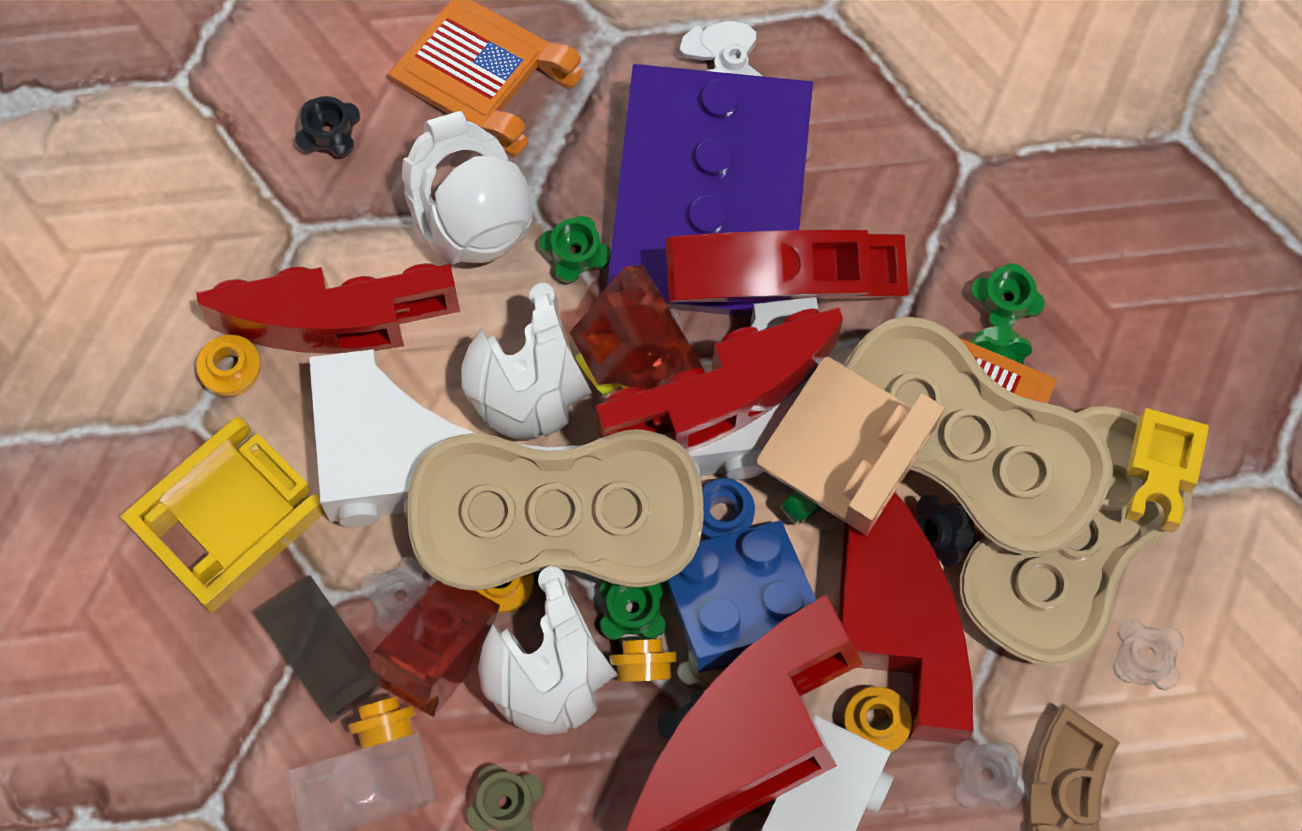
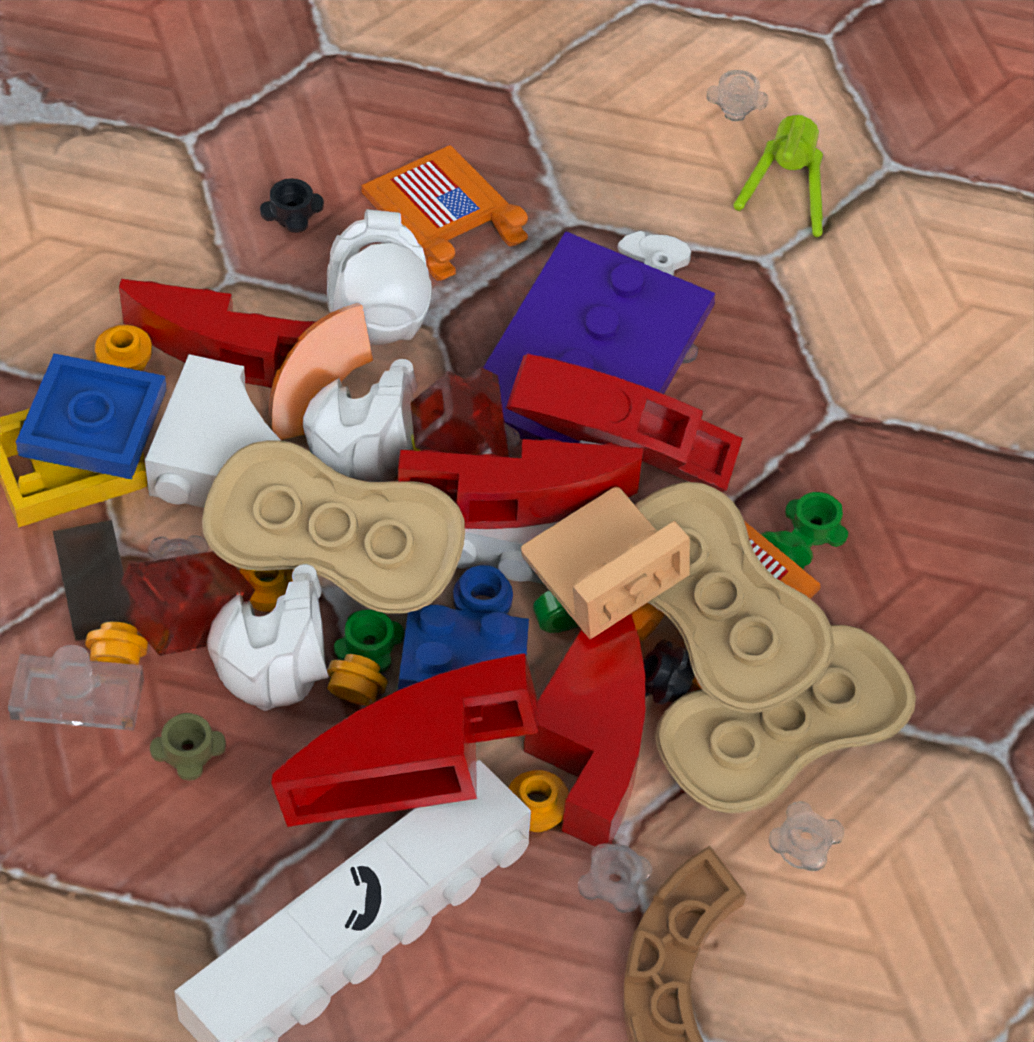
camera: 20 degrees right, 15 degrees down
green plate [540,216,611,283] -> none
yellow plate [1125,408,1209,532] -> none
none -> blue plate [16,353,167,480]
none -> tile [268,303,373,440]

